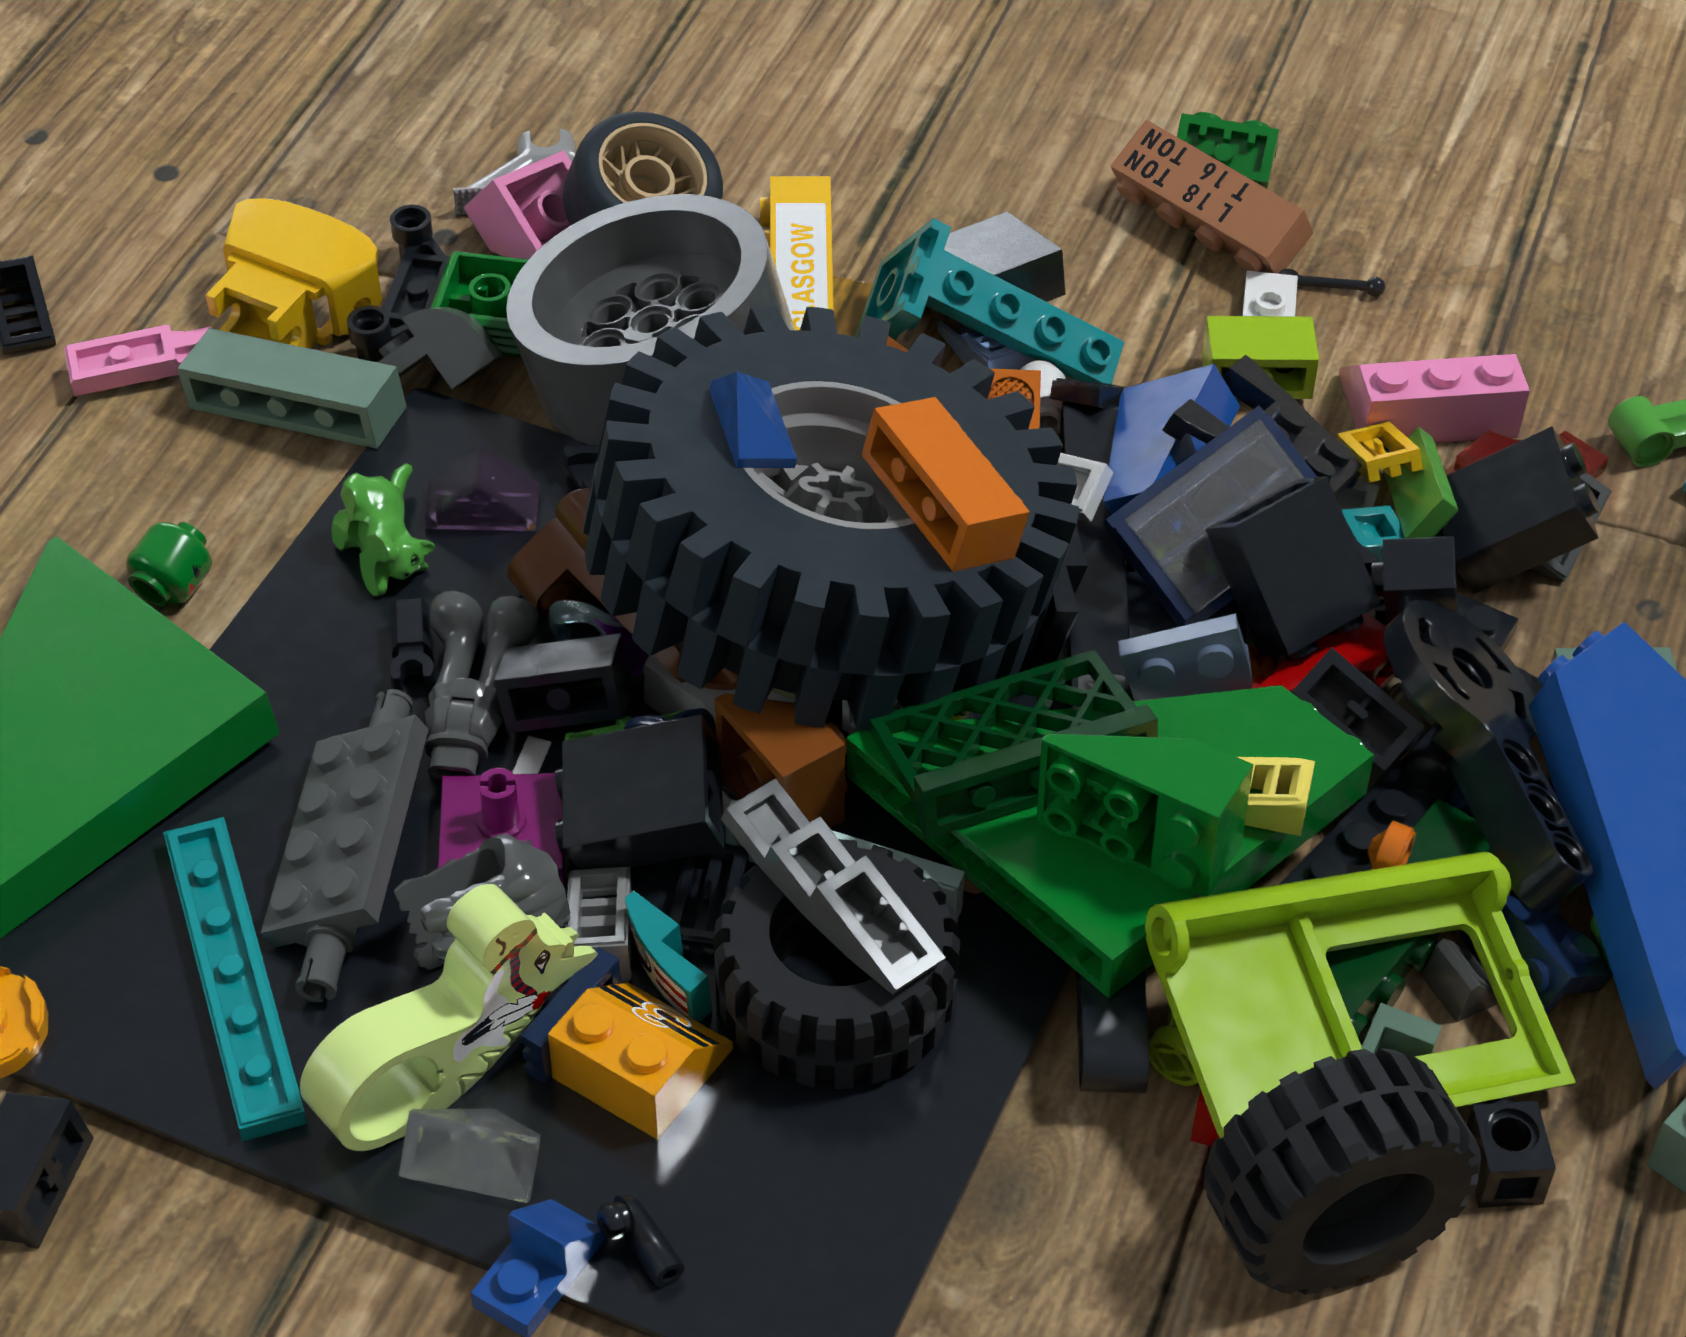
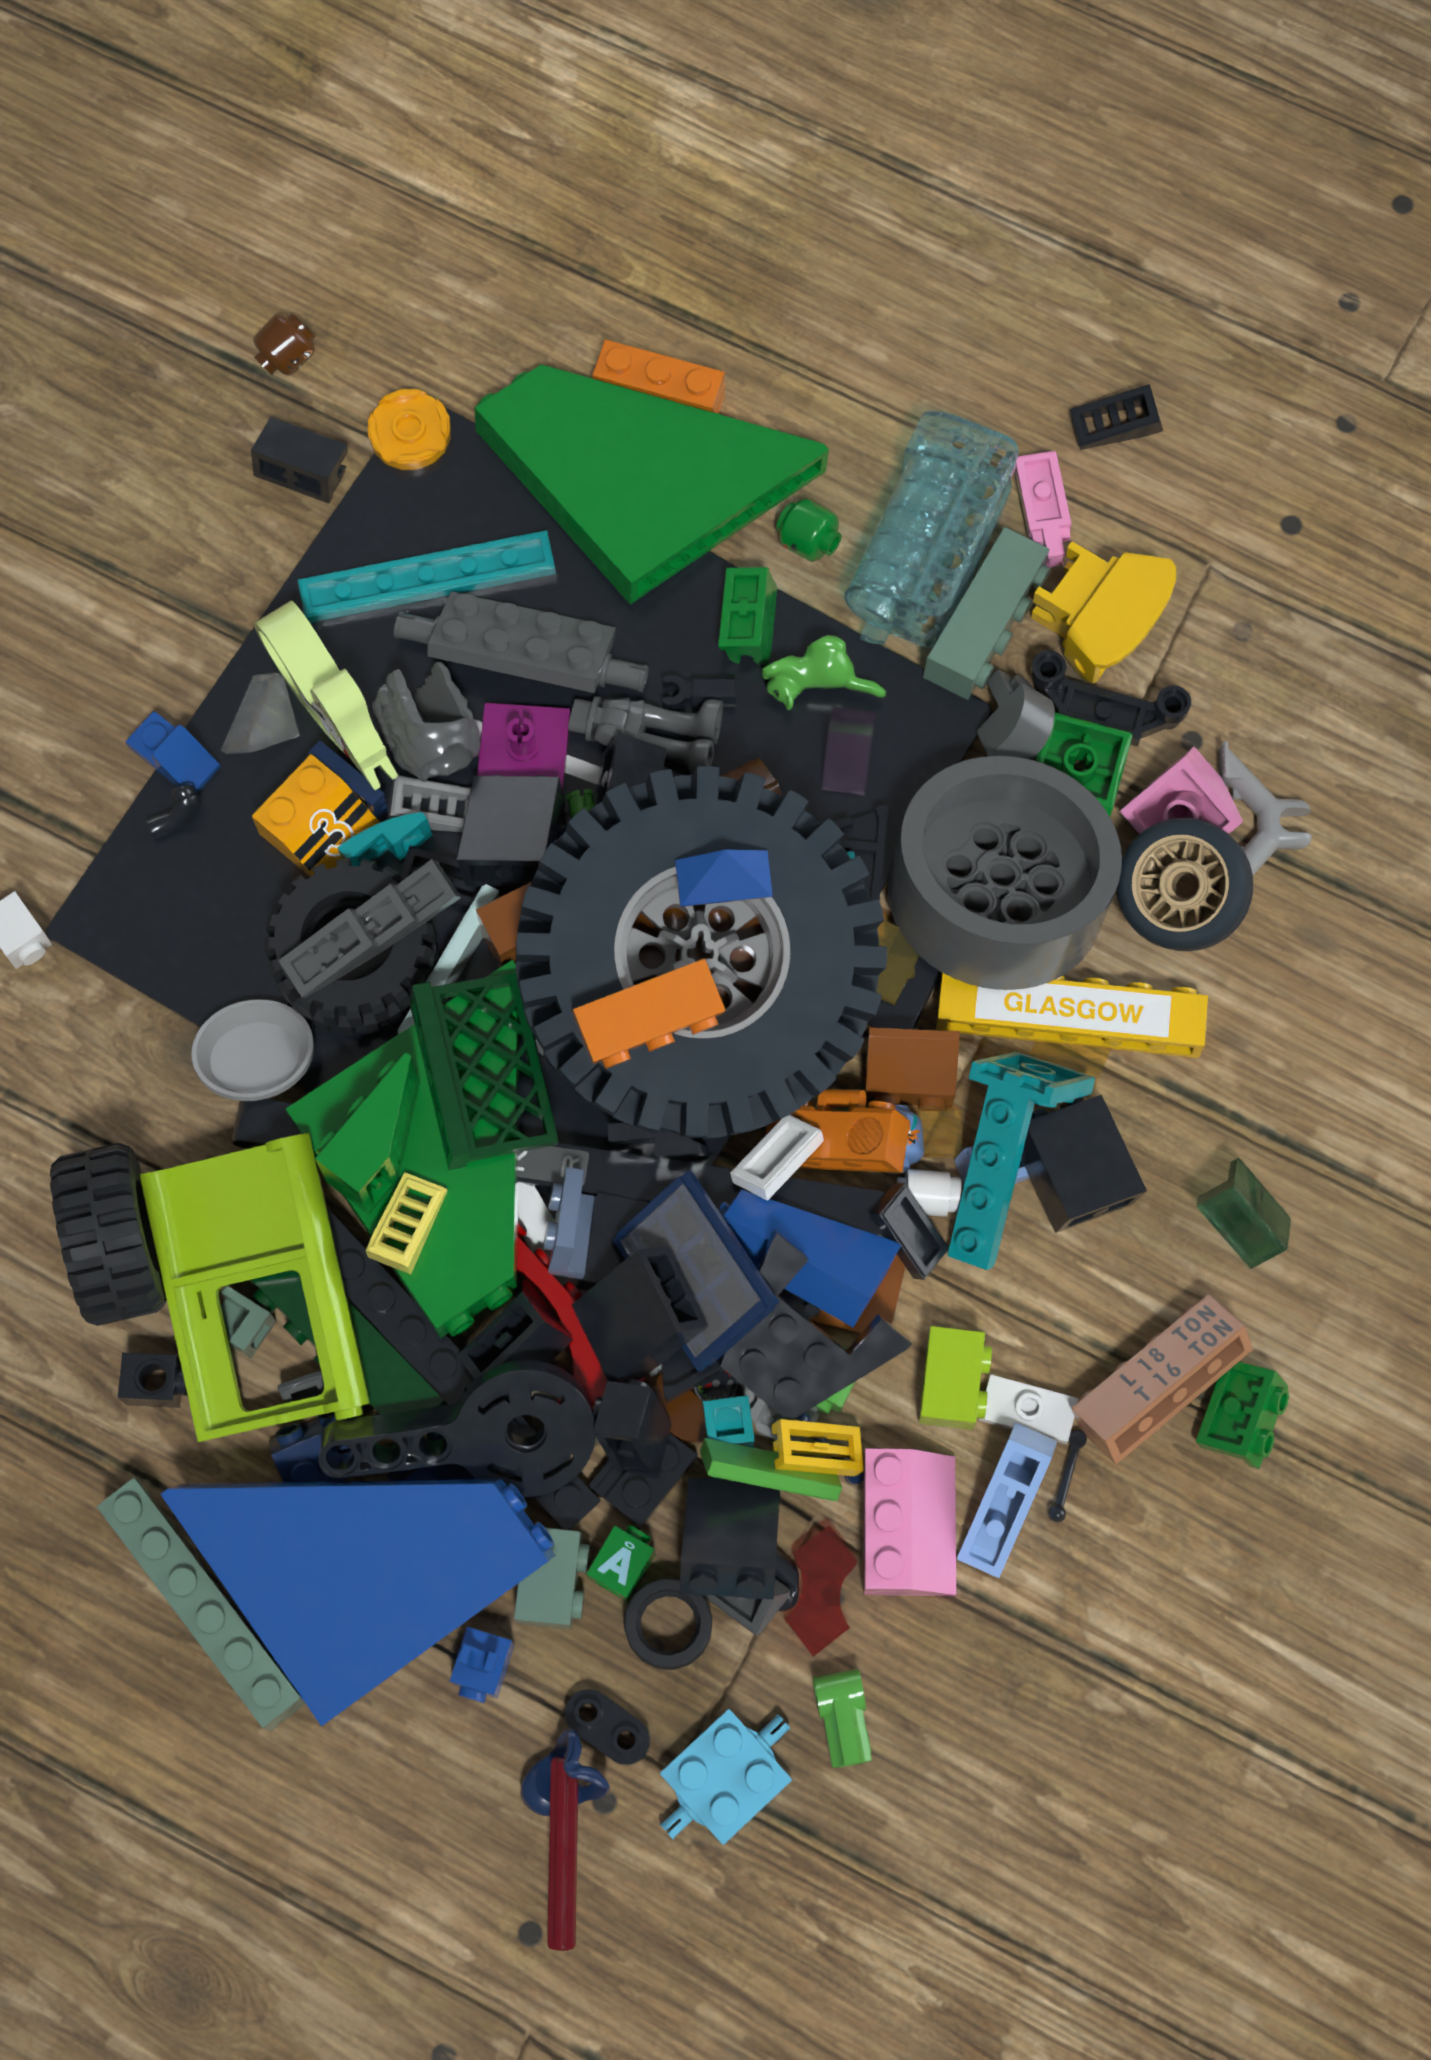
camera: 100 degrees right, 25 degrees up
orange tile [1367,821,1416,869] -> none
none -> light grey piece [191,999,314,1101]
none -> green brick [586,1525,656,1602]
none -> black tyre [624,1578,712,1670]
none -> green hinge [718,567,777,665]
none -> clear light blue piece [844,411,1019,647]
none -> light blue slope [957,1422,1057,1578]
none -> clear green panel [1196,1158,1291,1269]

